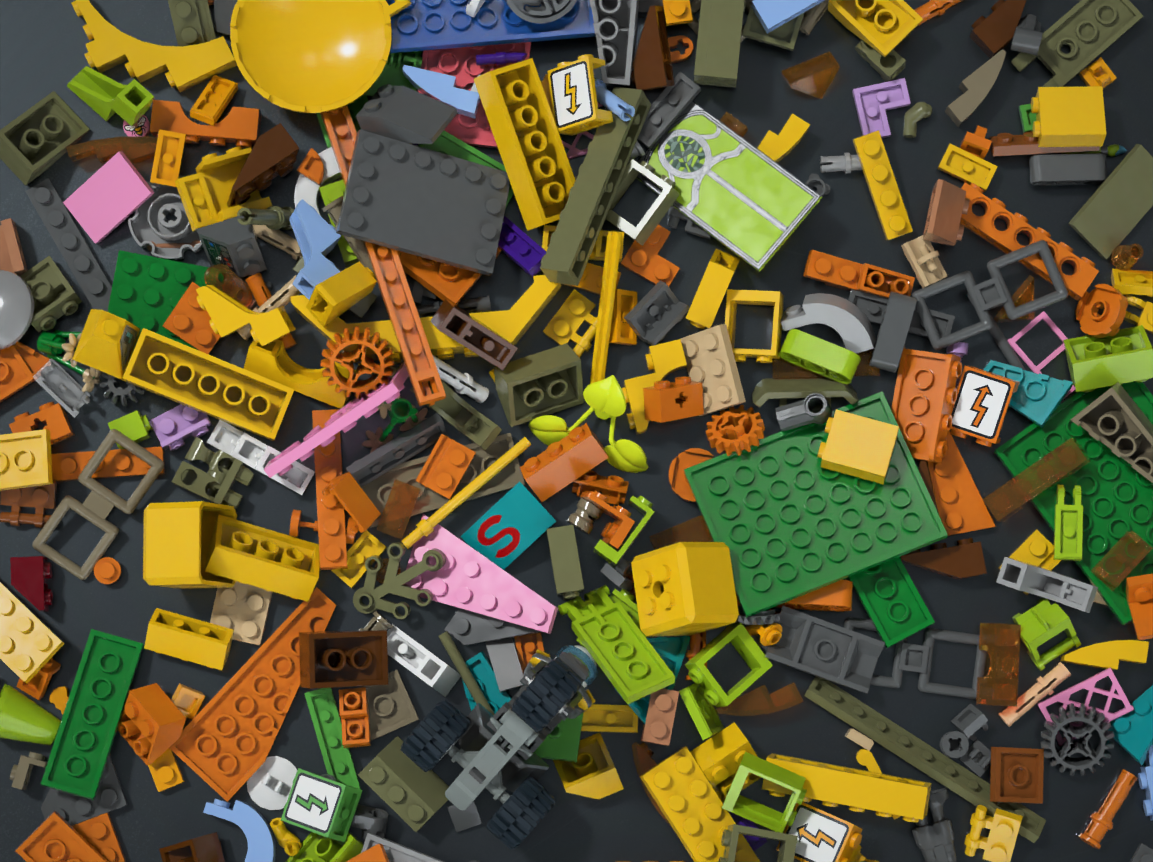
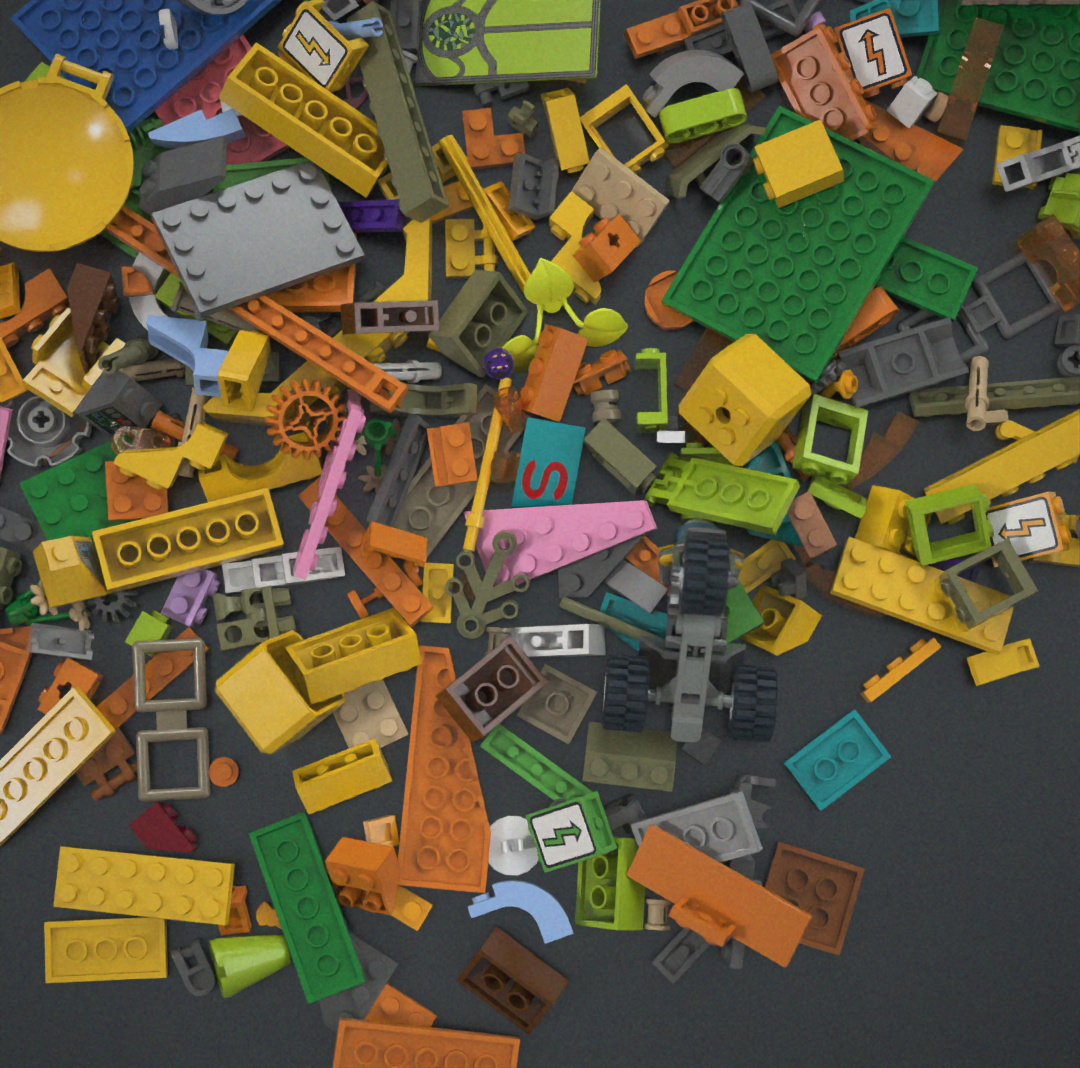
camera: 30 degrees left, 0 degrees up
dark tan bracket [10,751,48,790] -> none
yellow arm [270,818,301,856] -> none
orange slope [339,687,371,748] -> none
clear orange plate [376,479,421,540] -> none
dark purple piece [476,52,527,65] -> none
orange bracket [580,491,635,549] -> none
olive window [605,159,680,246] -> none
orange gear [706,405,765,456] -> none
reddish brown slope [900,538,987,580] -> none
lime hinge [1054,485,1083,561] -> none
none -> dark purple tile [483,348,514,379]
none -> clear orange plate [490,451,521,483]
none -> clear orange cone [493,387,525,433]
none -> olive plate [507,100,538,139]
none -> dark grey tile [771,558,807,600]
none -> white brick [886,76,938,128]
none -> tan tile [924,91,949,122]
none -> tan pin [965,356,989,431]

